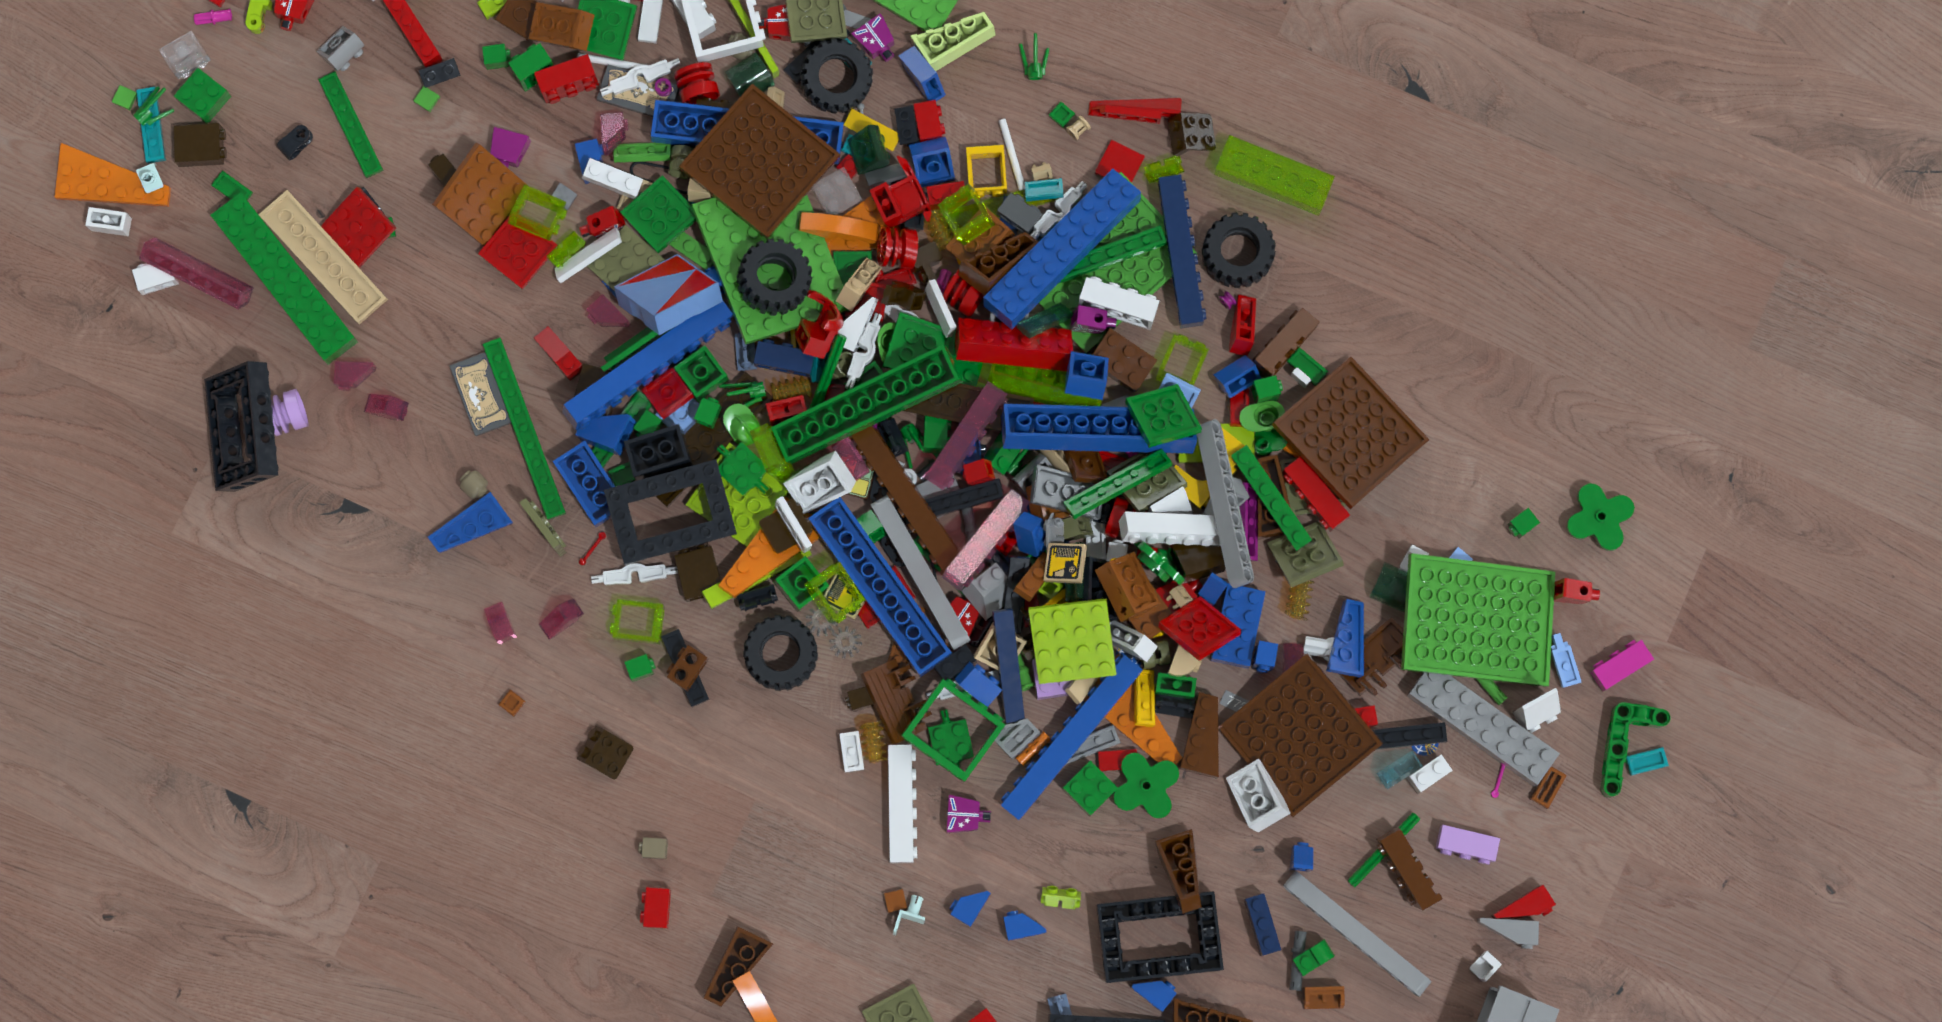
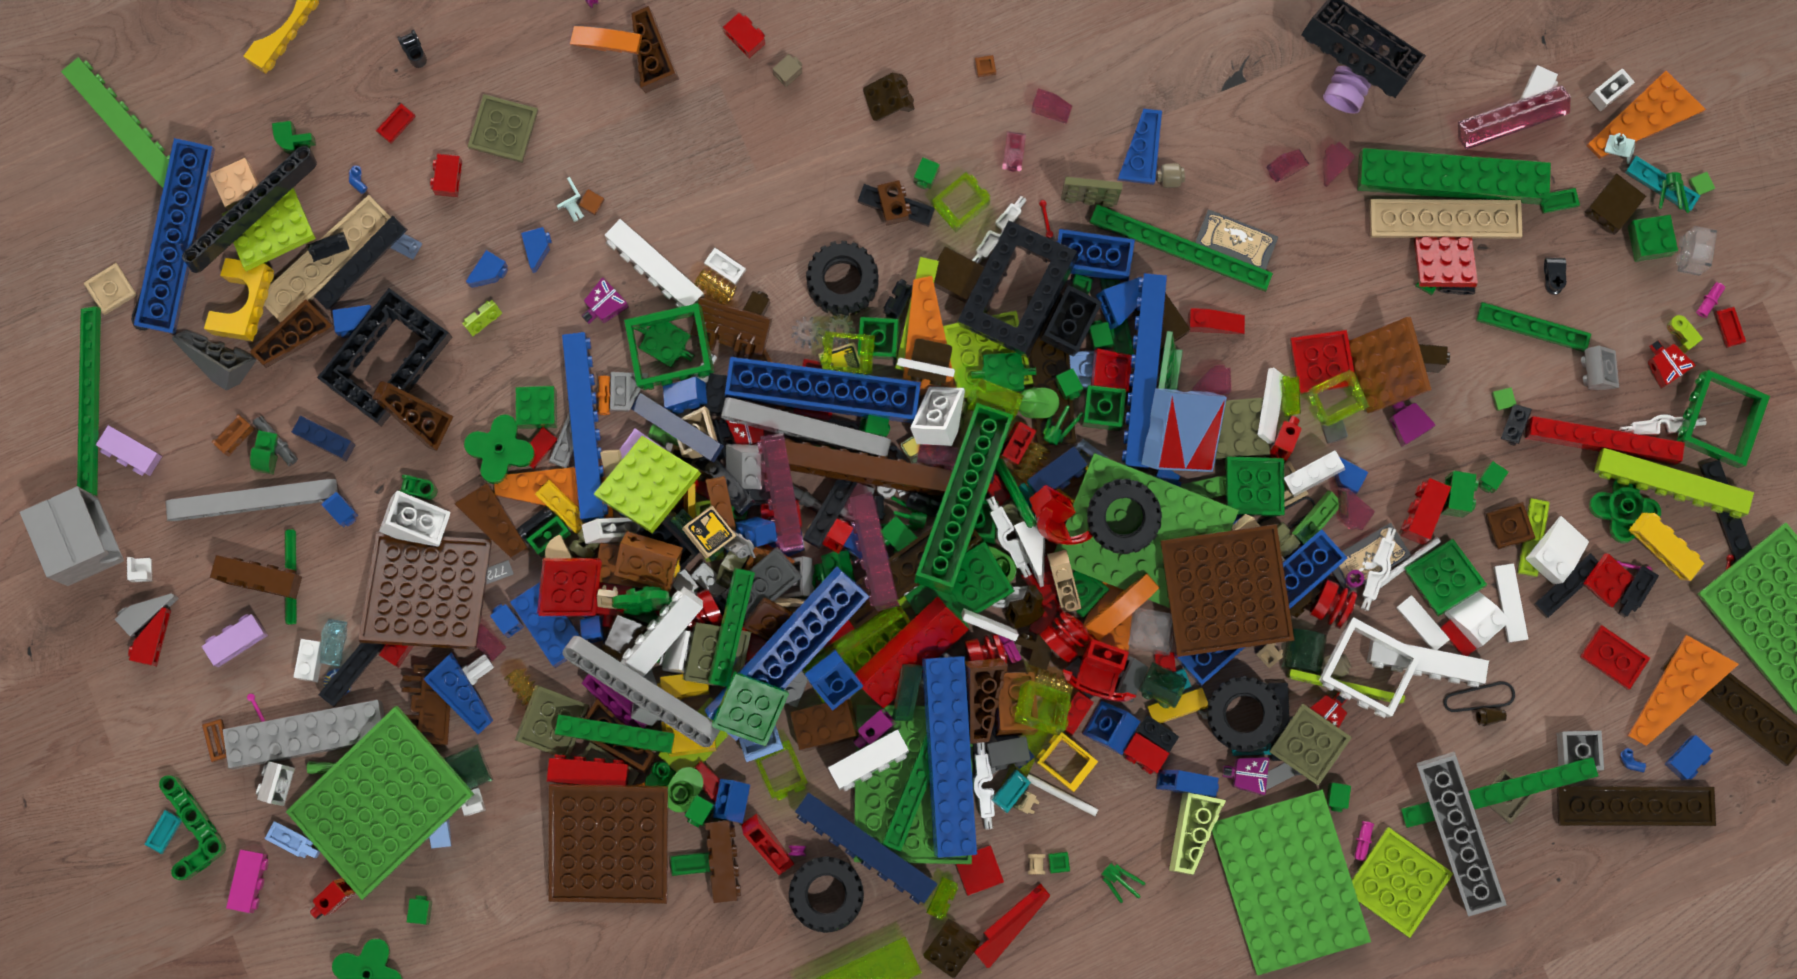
camera: 130 degrees right, 0 degrees up
dark orange piece [529,2,594,51] -> none
white tile [1290,368,1311,388] -> none
none -> green piece [399,475,438,500]

